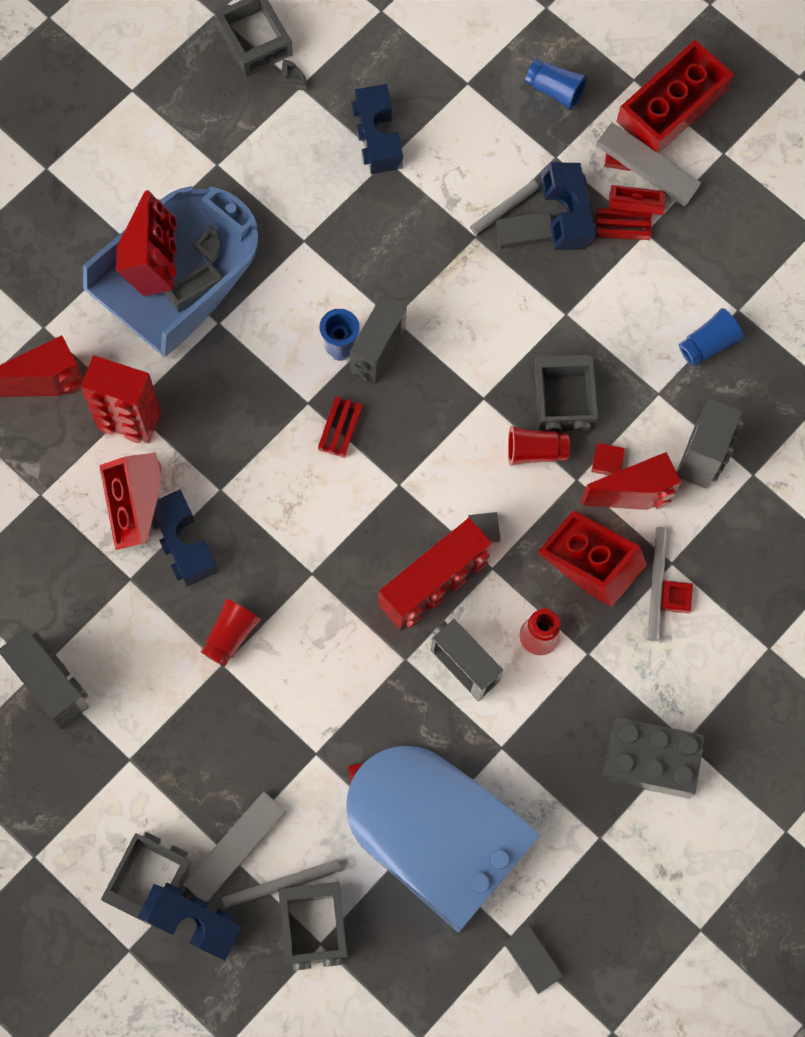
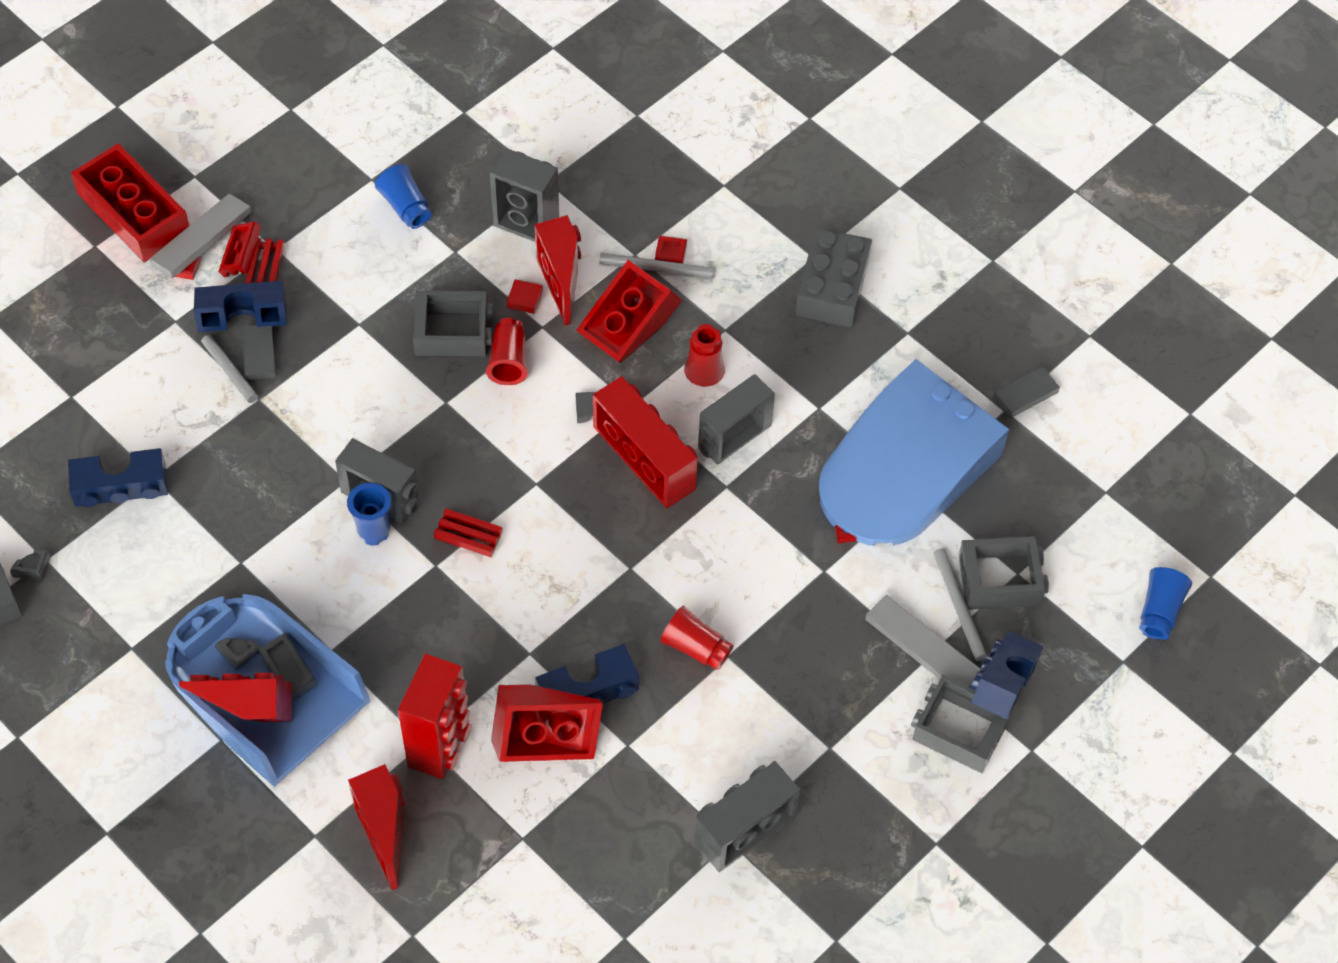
camera: 85 degrees left, 15 degrees down
blue plant [525,59,588,111] -> none

